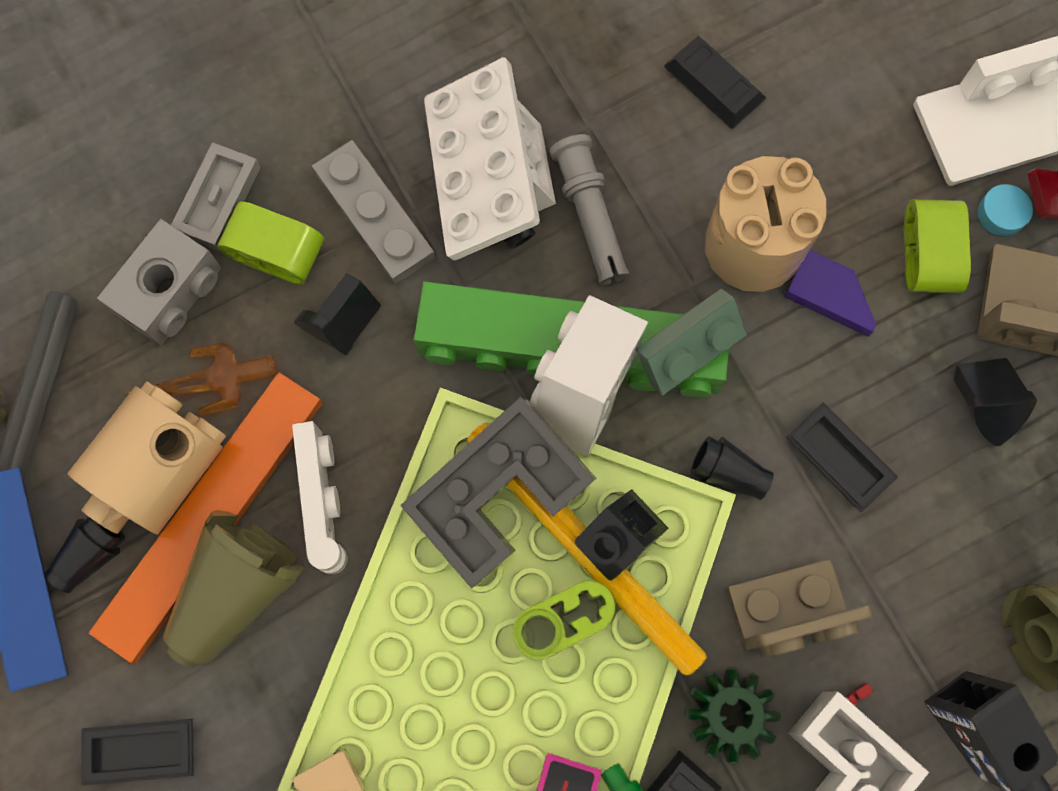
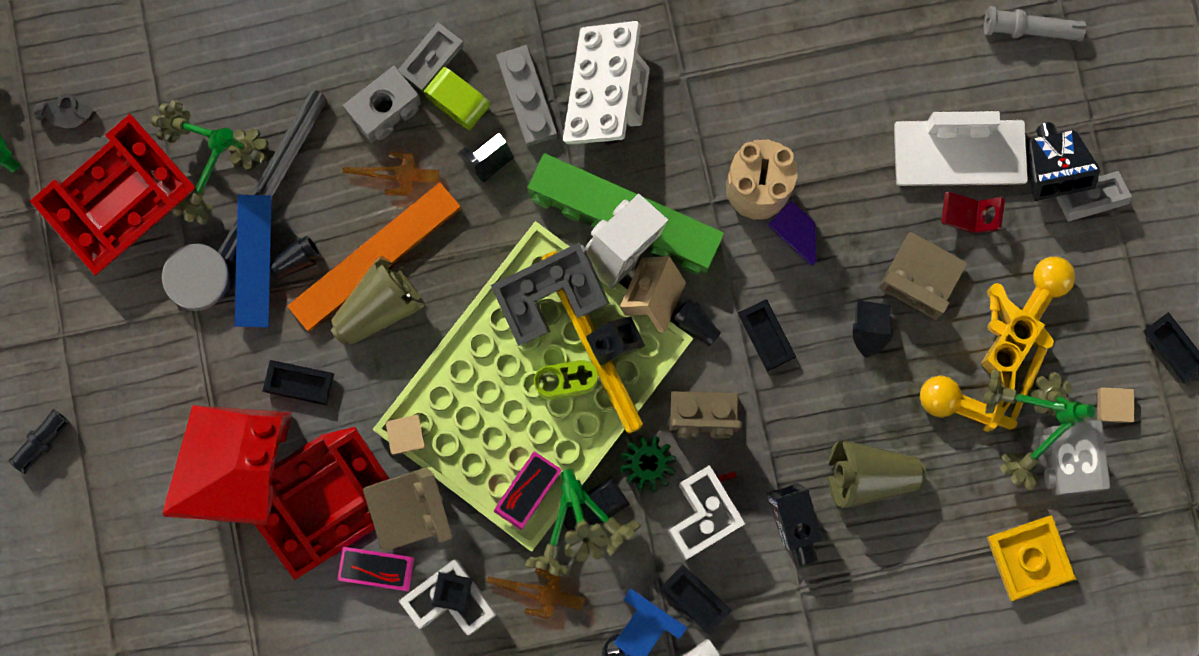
camera: 15 degrees right, 5 degrees up
tan cylinder [67,381,226,535] -> none
white plate [292,421,348,575] -> none
light grey pin [549,134,630,286] -> none
sand green plate [636,289,747,395] -> none
black tile [665,36,766,129] -> none
lime beam [904,199,971,293] -> none
medium azure tile [977,184,1033,237] -> none
none -> tan panel [620,256,686,332]

